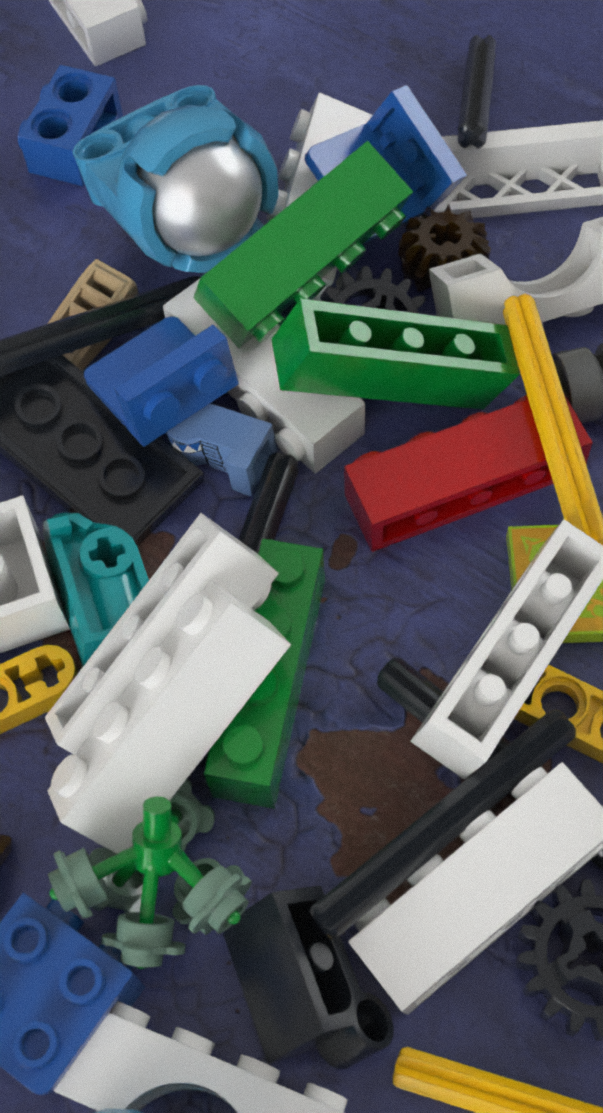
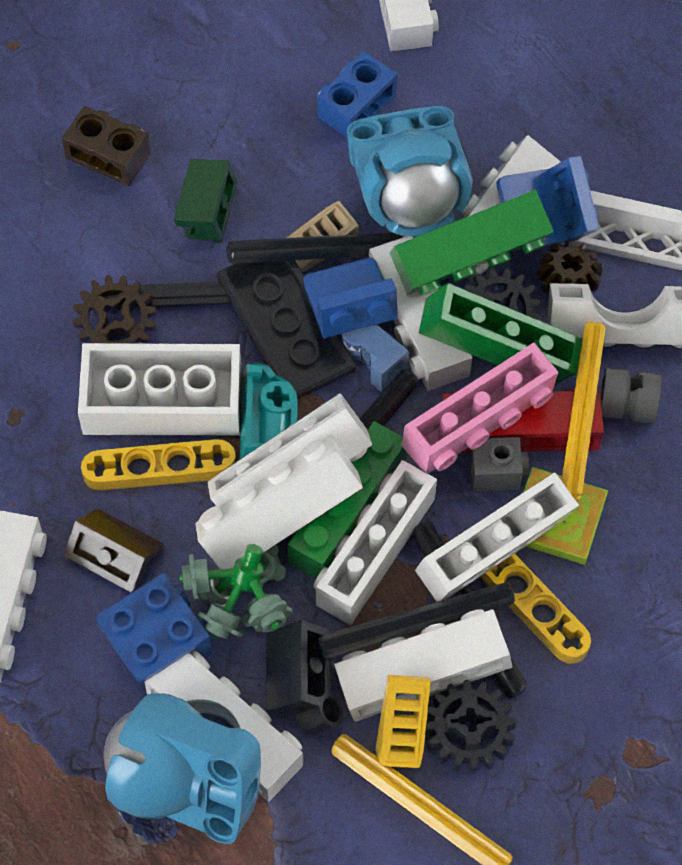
camera: 15 degrees right, 0 degrees up
black axle [457,35,496,149] -> none
none -> white brick [313,460,437,626]
none -> yellow slope [375,675,431,768]
none -> bright pink brick [401,343,559,474]
none -> dark grey brick [469,437,529,492]

